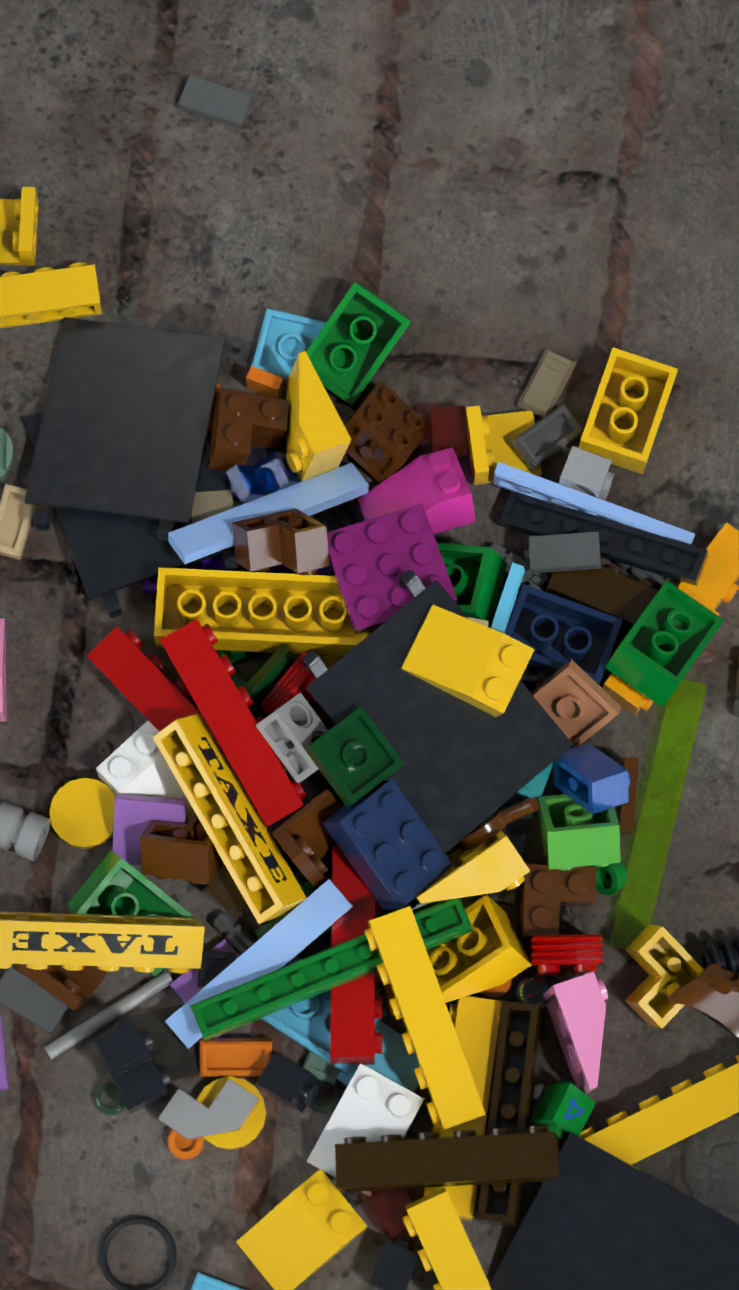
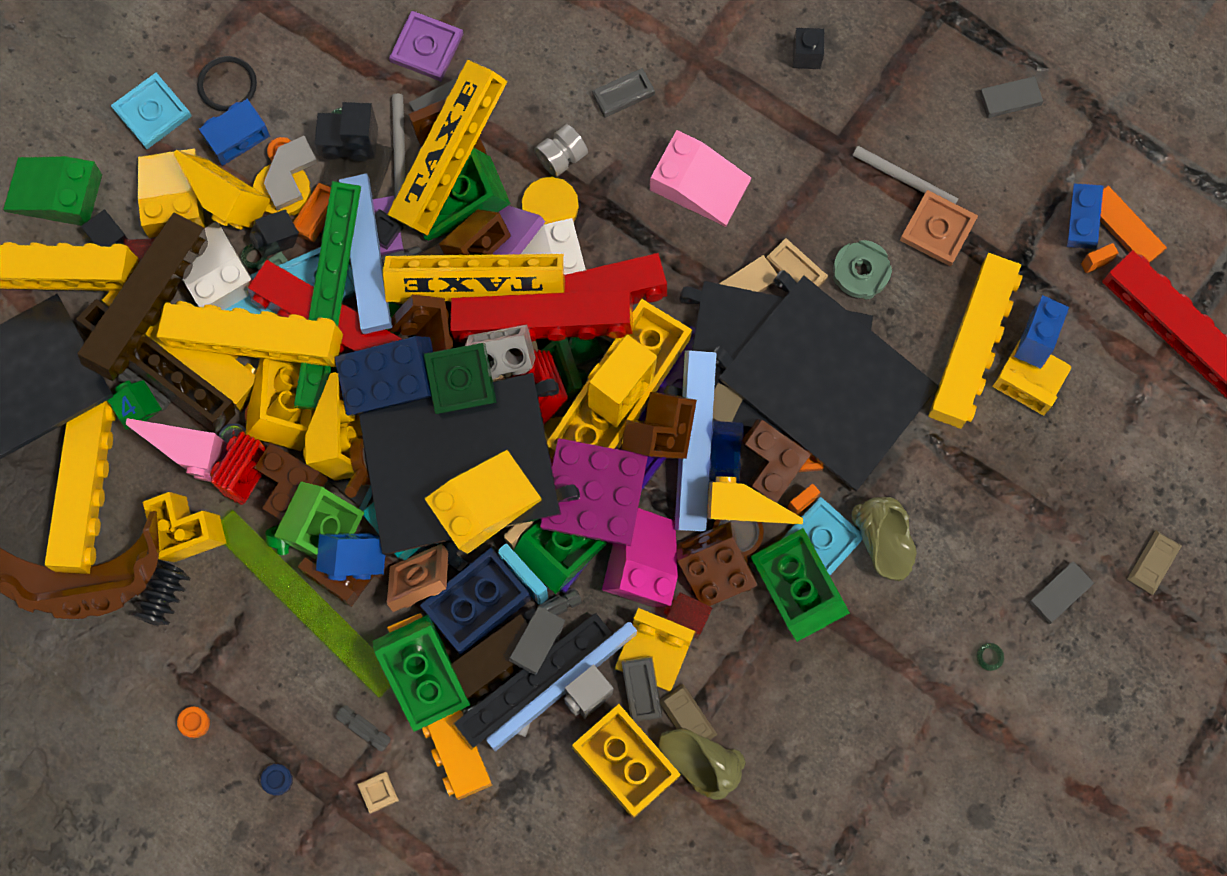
camera: 120 degrees right, 0 degrees up
none -> yellow slope [173,150,271,230]
none -> blue brick [199,99,270,166]
none -> yellow brick [587,334,657,428]
none -> olive hair [659,728,746,800]
none -> tan tile [719,255,778,292]
none -> olive hair [852,497,917,581]
none -> clear green piece [976,643,1004,671]
none -> dark tan tile [1127,530,1182,595]

